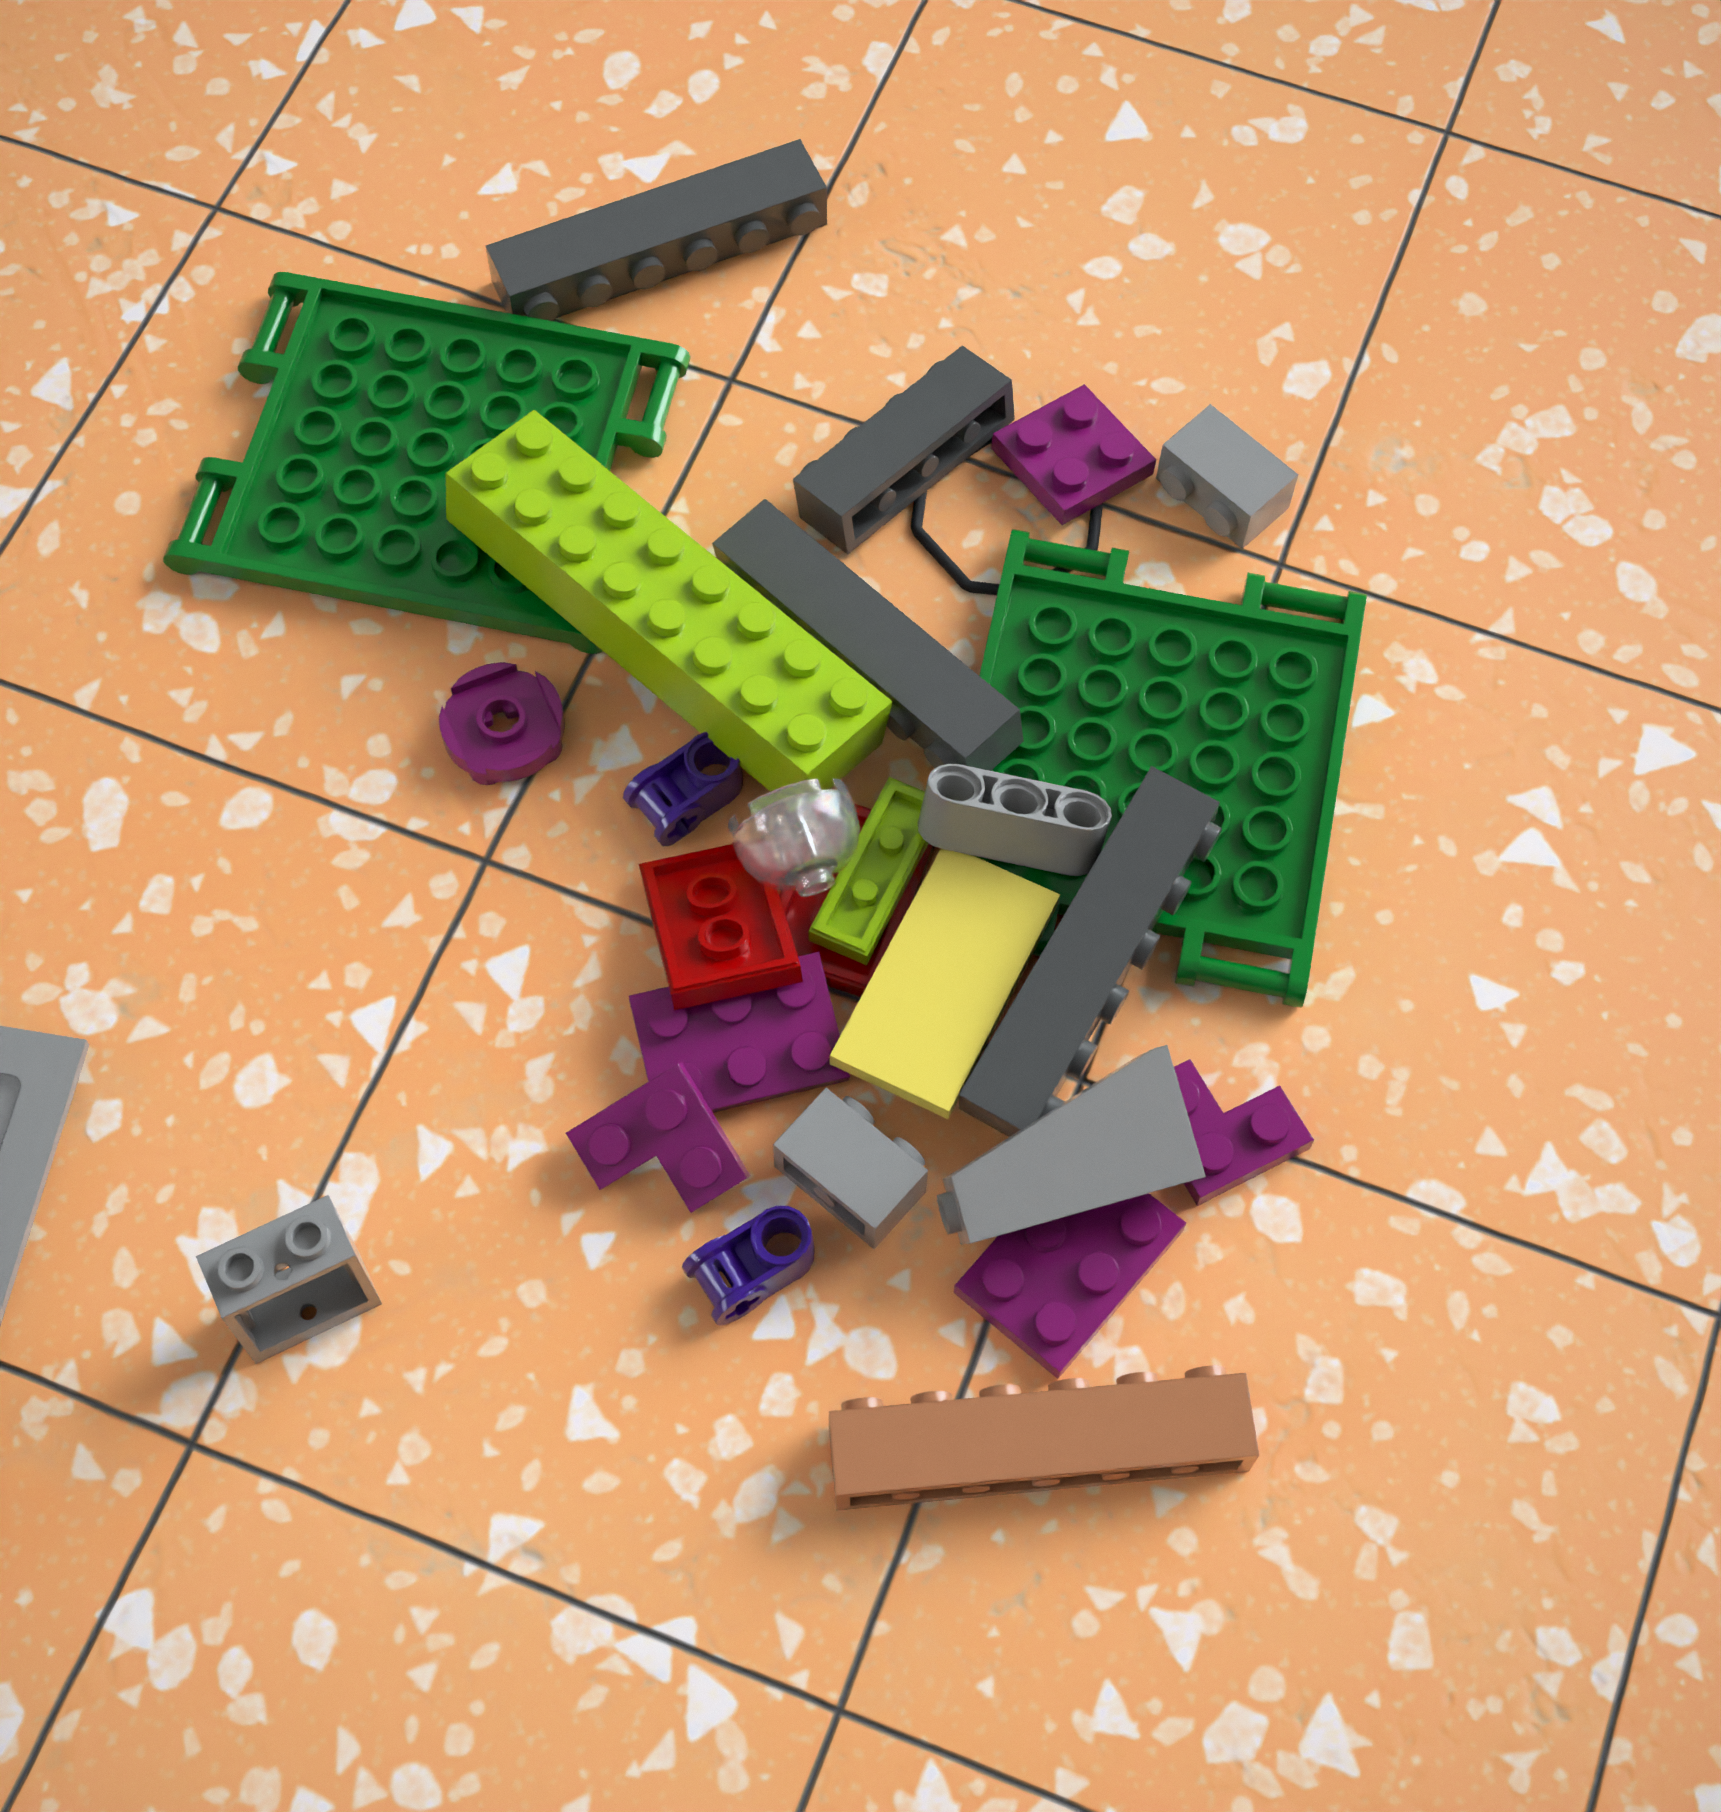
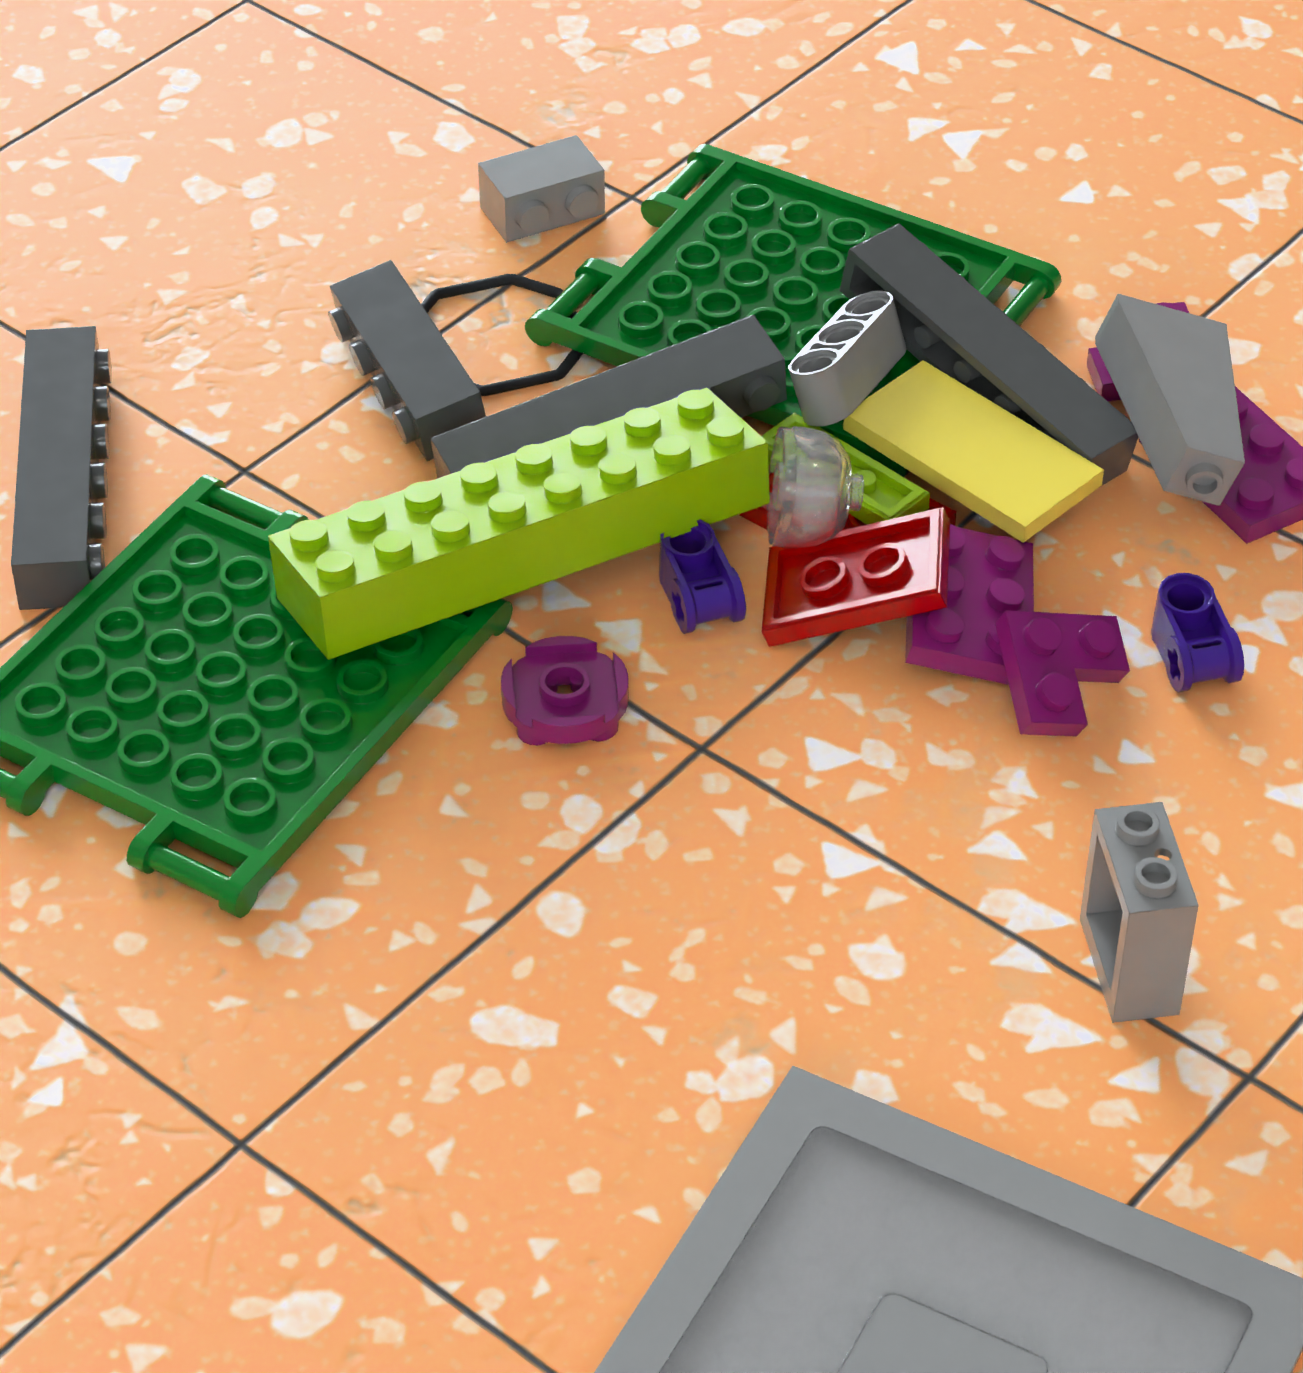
camera: 70 degrees left, 20 degrees down
light grey brick [773,1088,928,1249] -> none
magenta plate [991,384,1157,525] -> none

